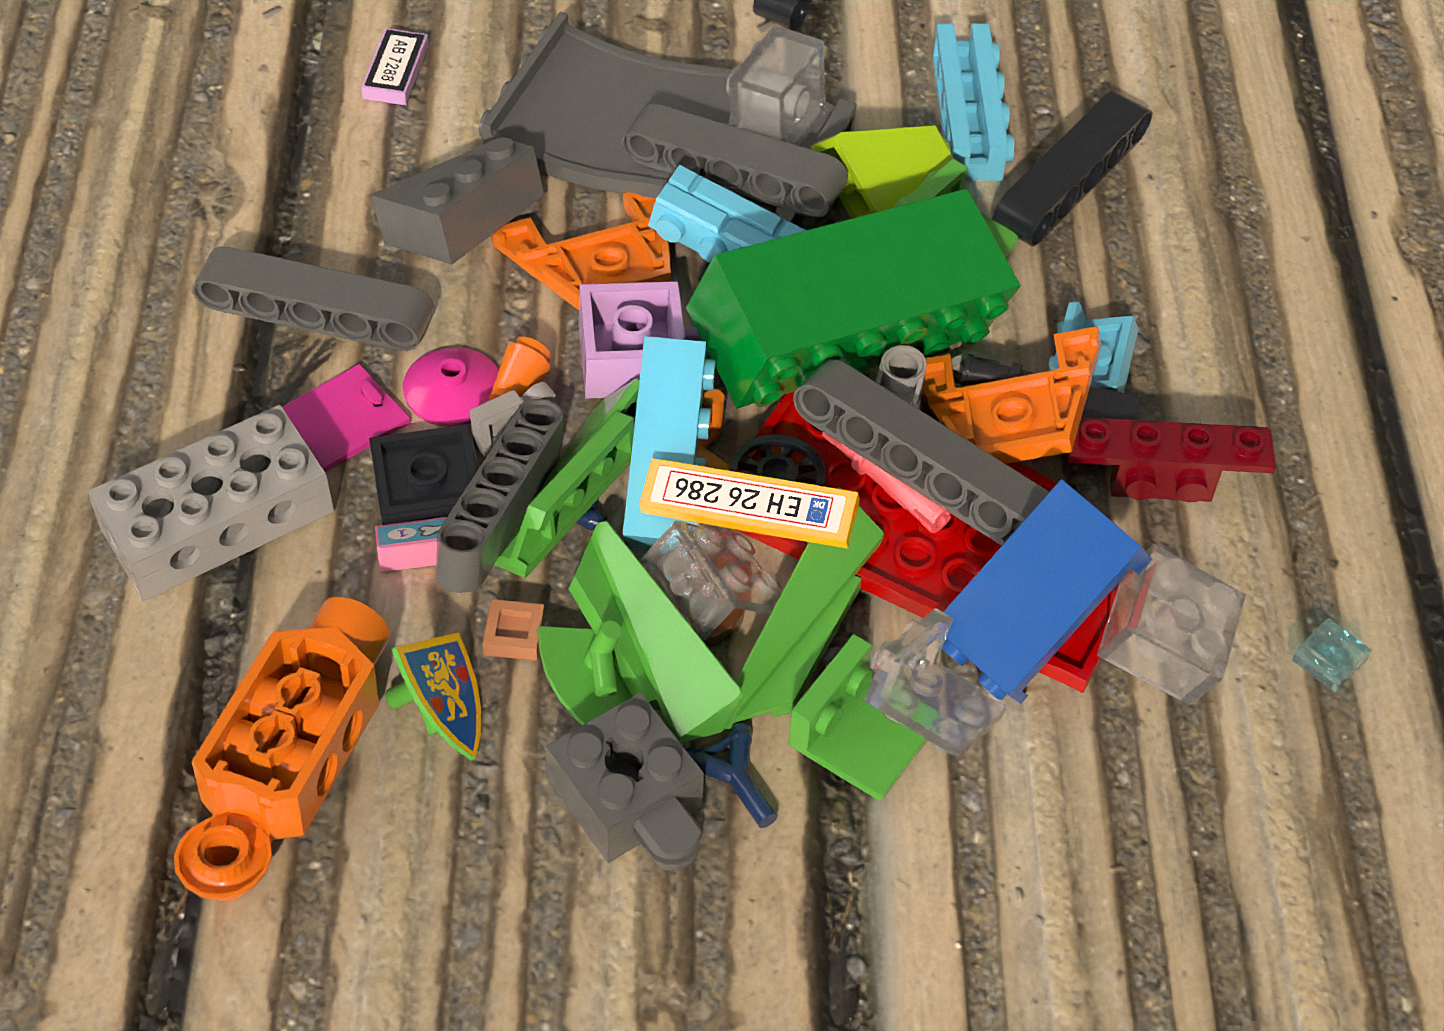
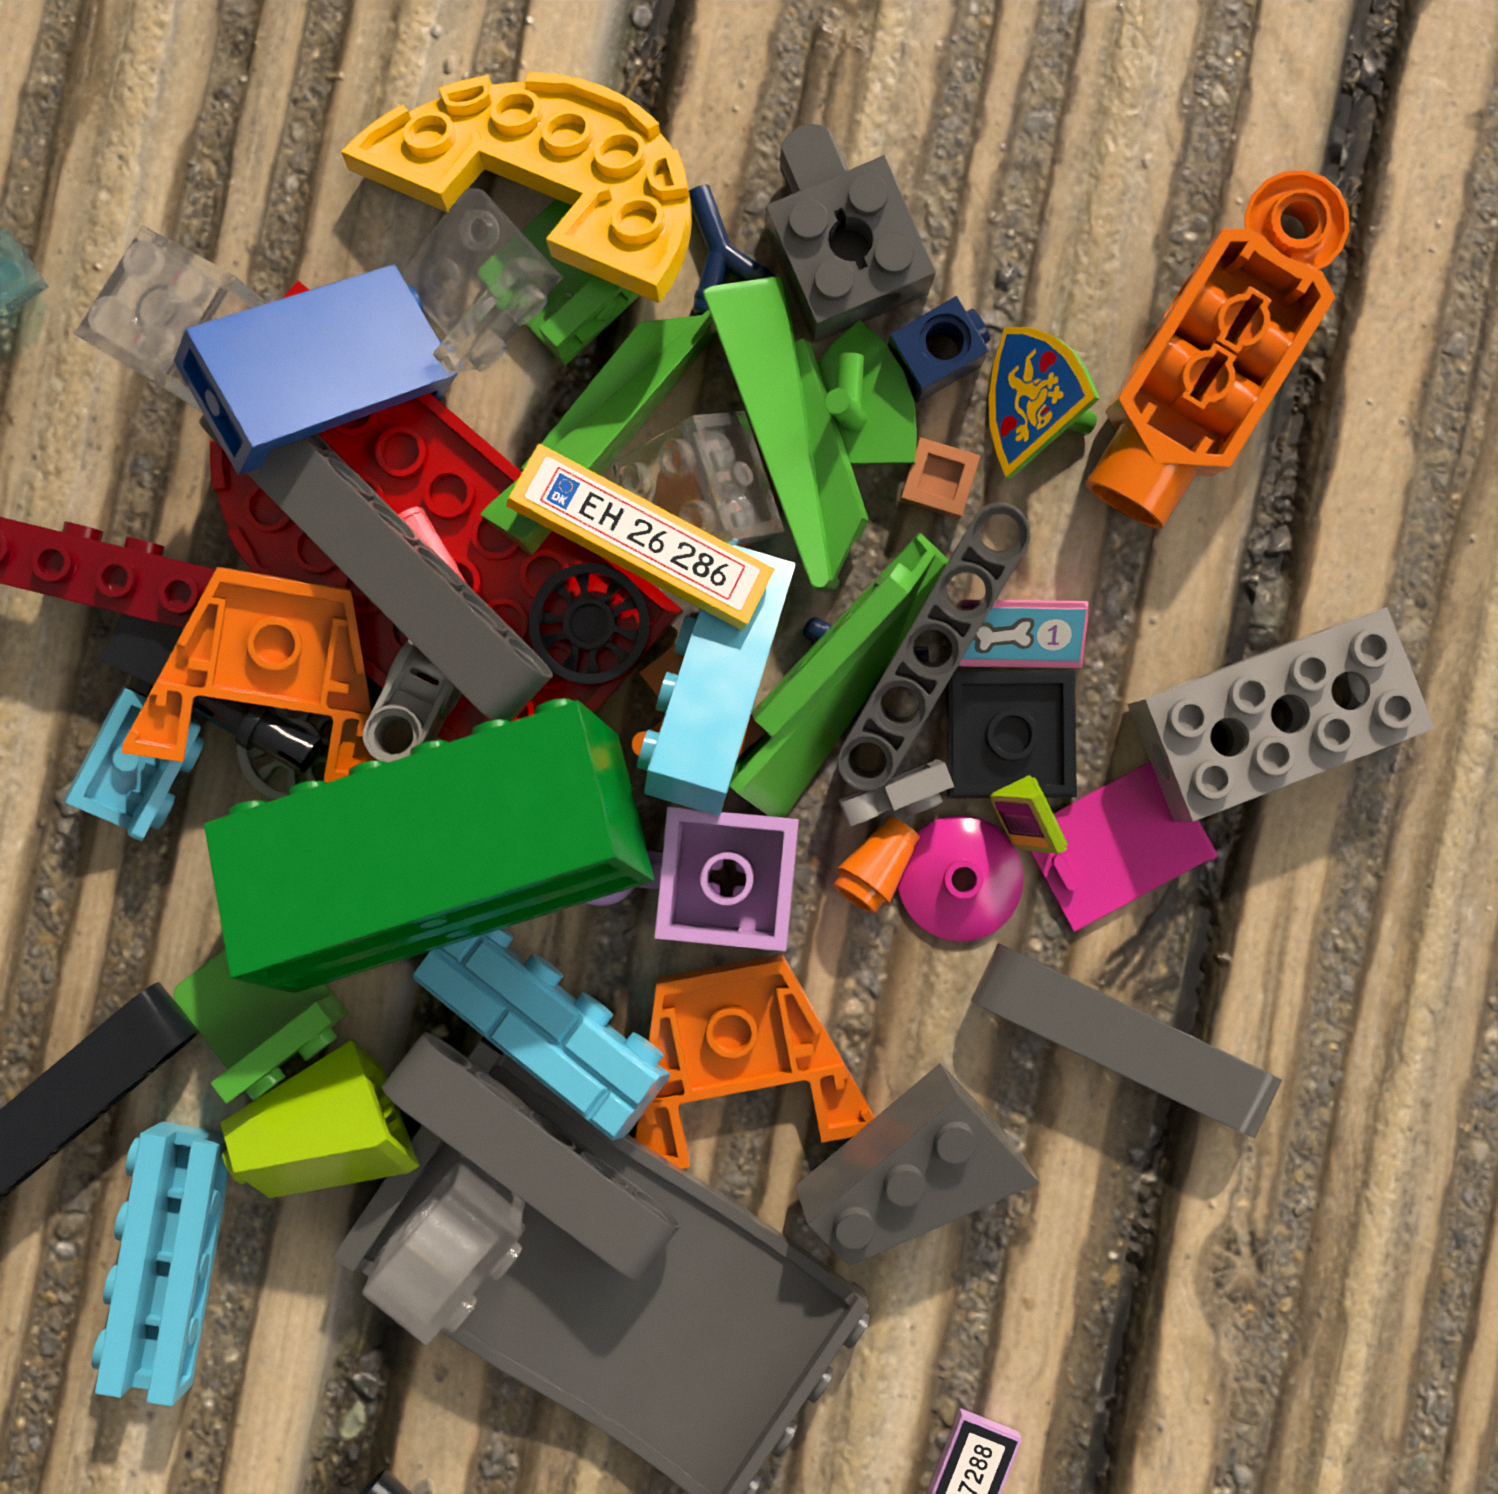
camera: 165 degrees left, 35 degrees up
none -> yellow plate [341,72,692,303]
none -> dark blue brick [887,296,990,403]
none -> lime slope [990,775,1068,854]

